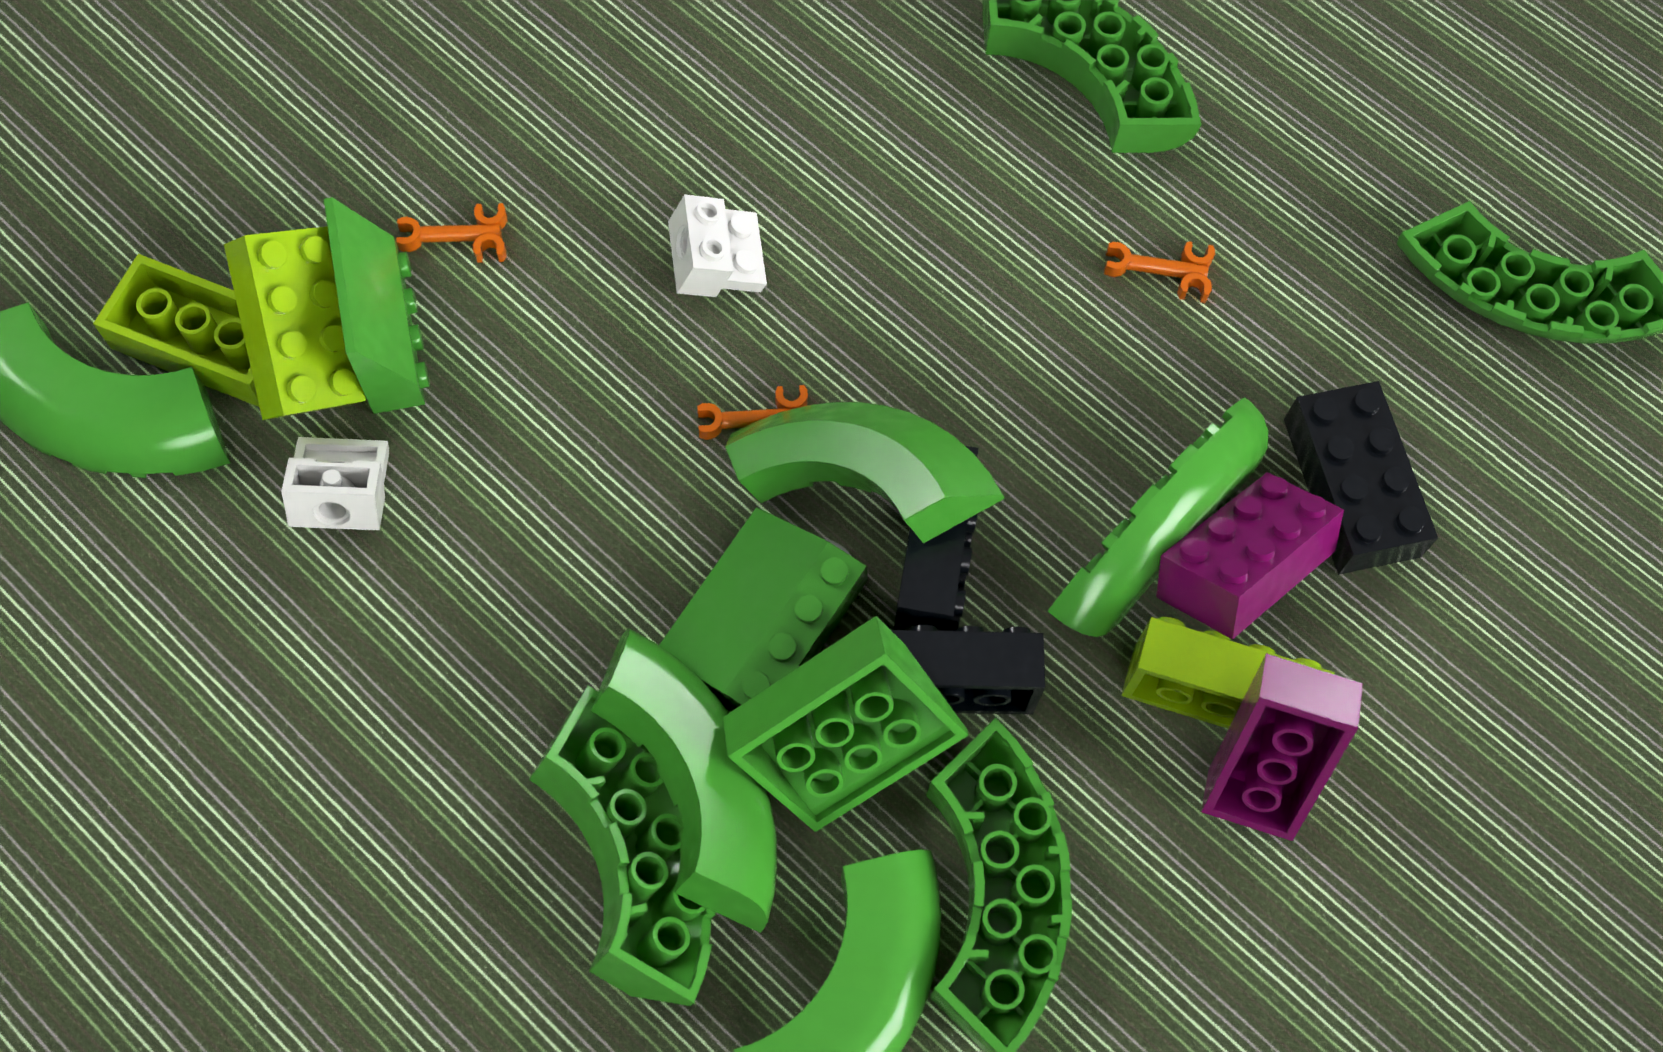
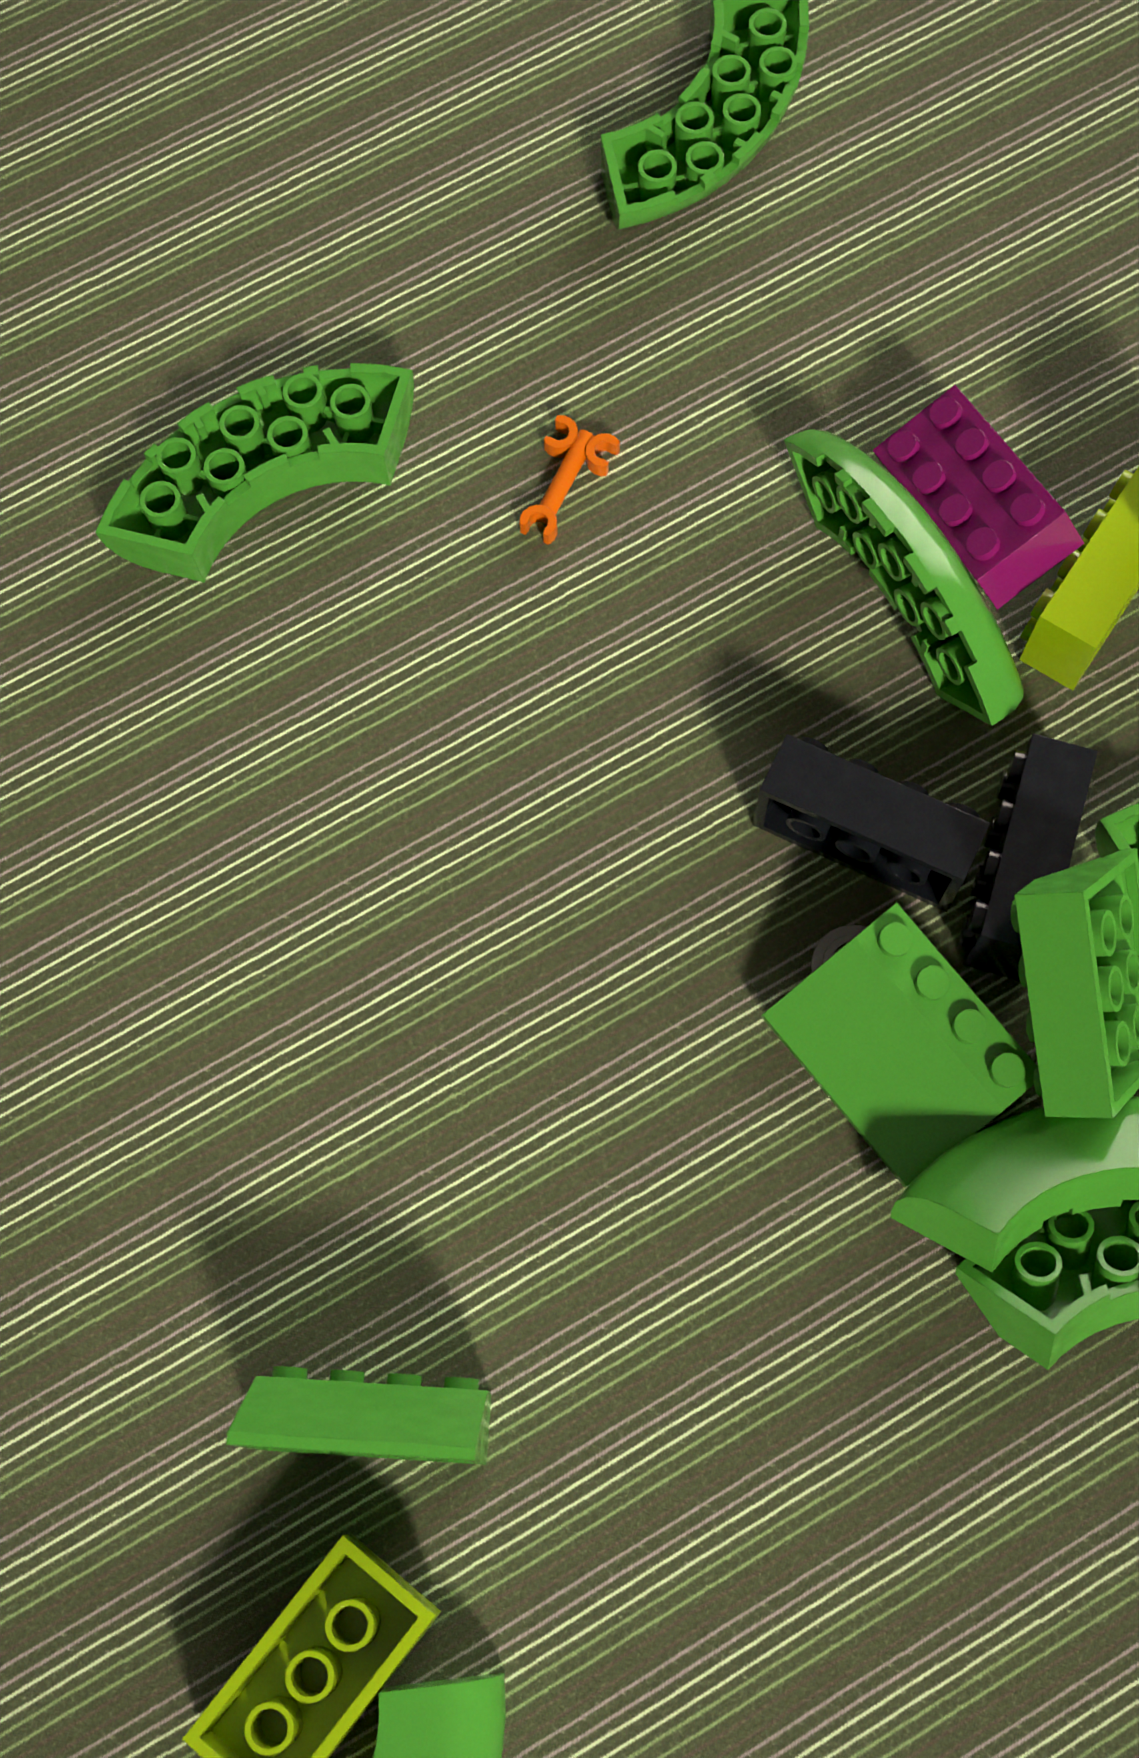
camera: 65 degrees left, 5 degrees up
lime brick [224,226,366,420] -> none
white brick [281,437,389,530] -> none
orange bar [396,203,507,263] -> none
white brick [668,194,767,297] -> none
orange bar [697,385,808,440] -> none
bright green brick [725,402,1005,543] -> none
black brick [1284,381,1438,575] -> none

